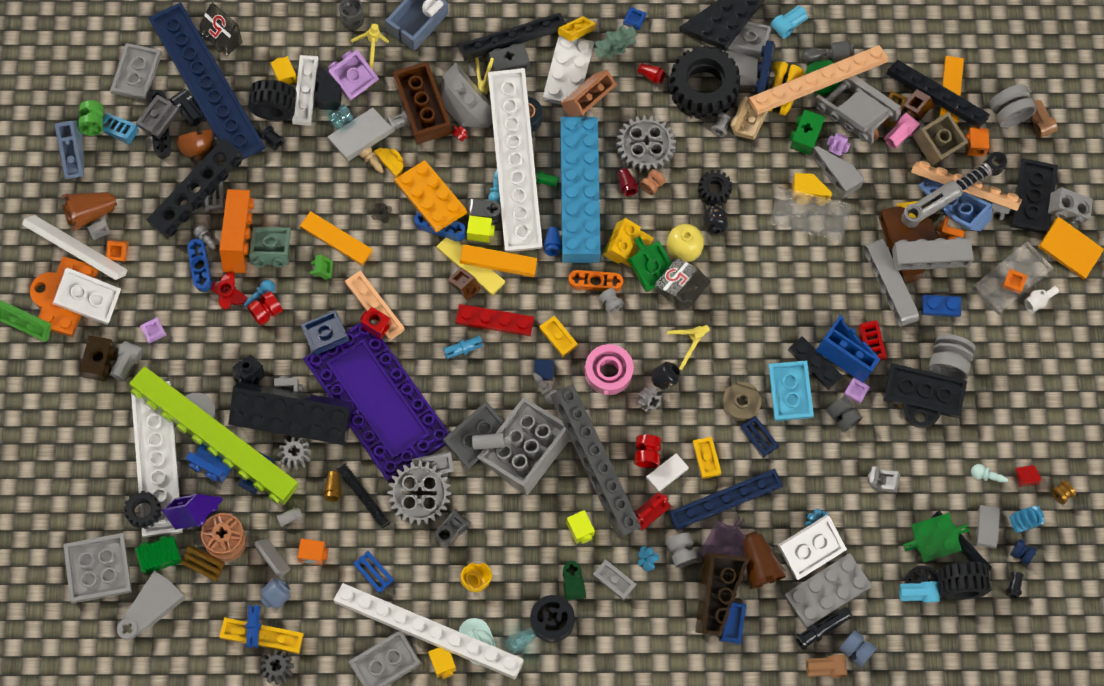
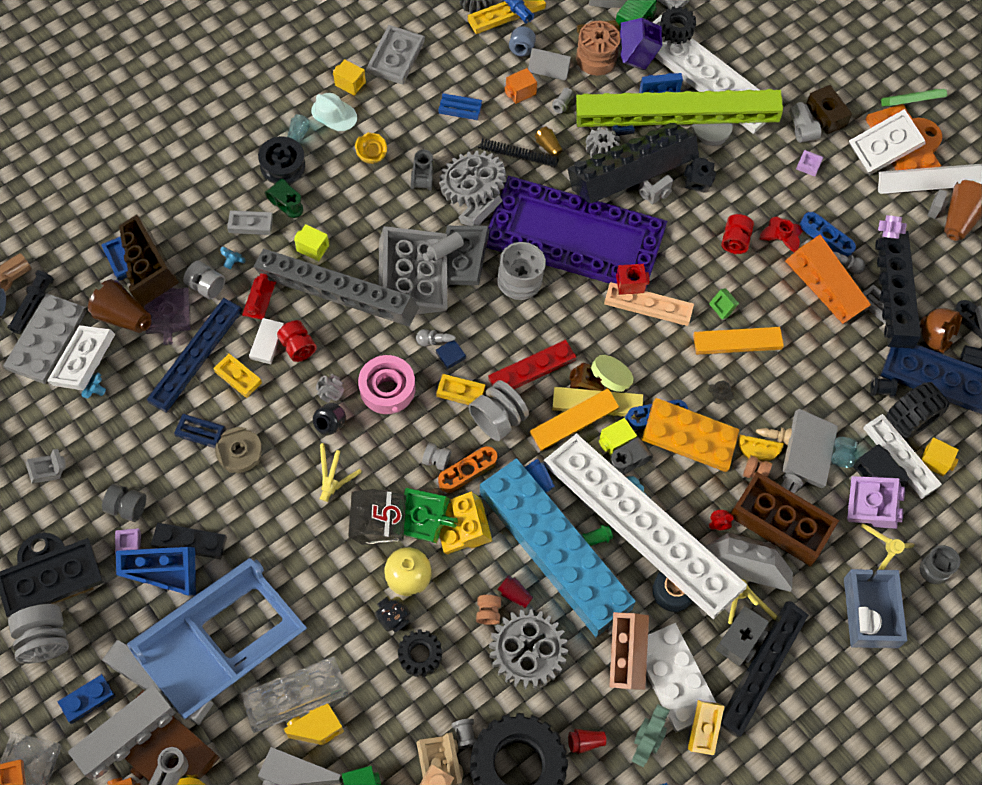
camera: 145 degrees right, 5 degrees down
orange slope [106,239,129,262] -> none
dark azure bar [244,280,275,307] -> none
sand green plate [249,227,291,268] -> none
tile [301,310,349,356] -> none
white plate [334,583,524,679] -> none
dark azure pin [443,336,483,359] -> none
medium azure plate [768,361,814,421] -> none
red slope [857,320,887,361] -> none
none -> medium blue piece [127,558,307,719]
none -> light grey wheel [468,380,529,441]
none -> light grey wheel [497,242,546,300]
none -> yellowish green tile [591,355,634,392]
none -> nougat wheel [743,455,773,478]
none -> lavender gear [878,215,907,239]

